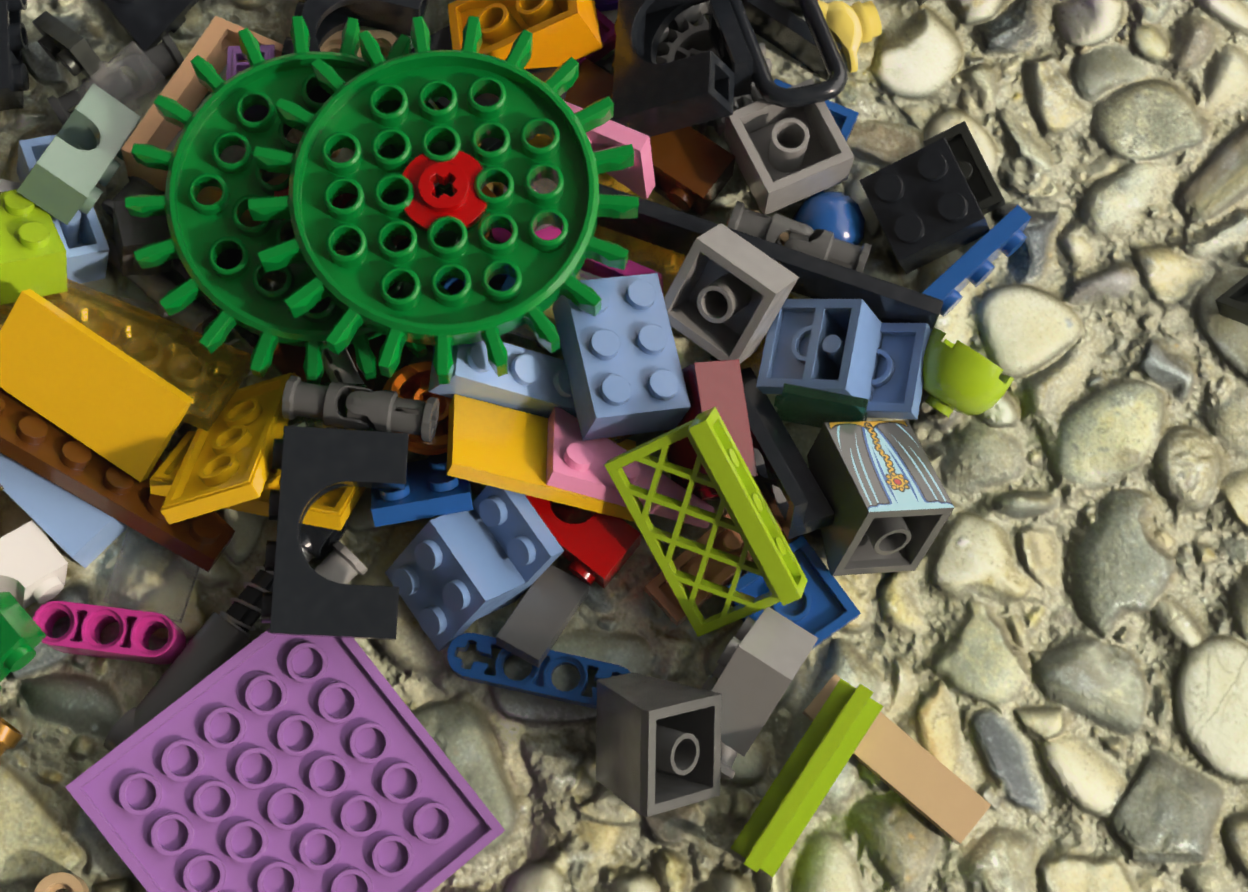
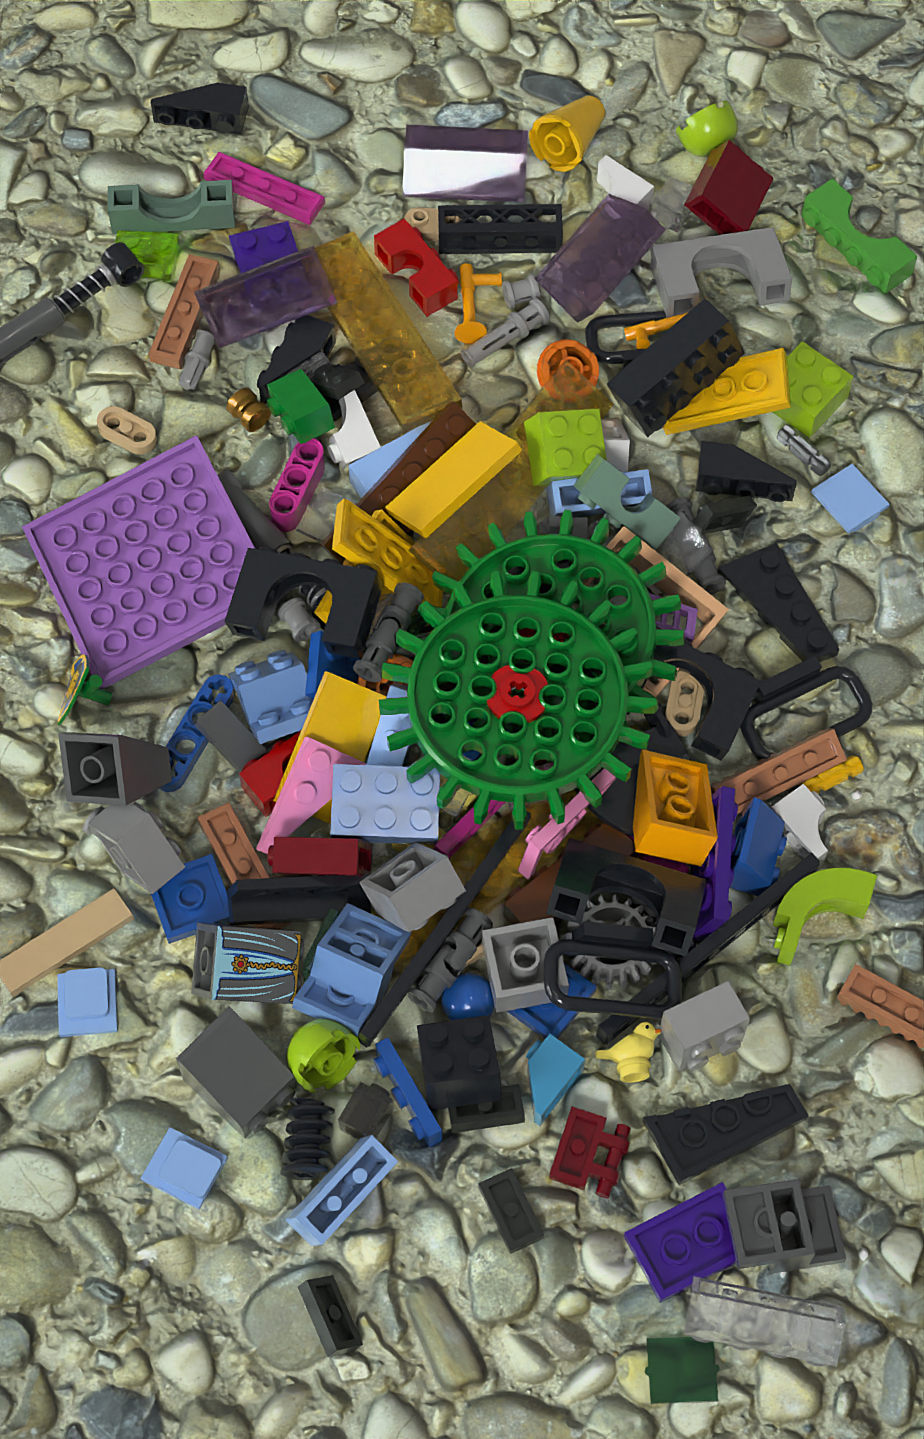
camera: 105 degrees right, 10 degrees down
lime fence [604,407,808,637] -> none
lime fence [731,679,883,877] -> none
none -> shield [57,654,112,725]
none -> light blue piece [57,967,118,1037]
none -> light blue piece [140,1127,228,1210]
none -> dark grey slope [176,1007,297,1138]
none -> black piece [280,1097,335,1180]
none -> light blue brick [285,1135,398,1246]
none -> clear smoke brick [338,1082,393,1140]
none -> pearl dark grey plate [478,1168,544,1254]
none -> dark azure slope [526,1034,585,1126]
none -> dark red plate [549,1106,631,1198]

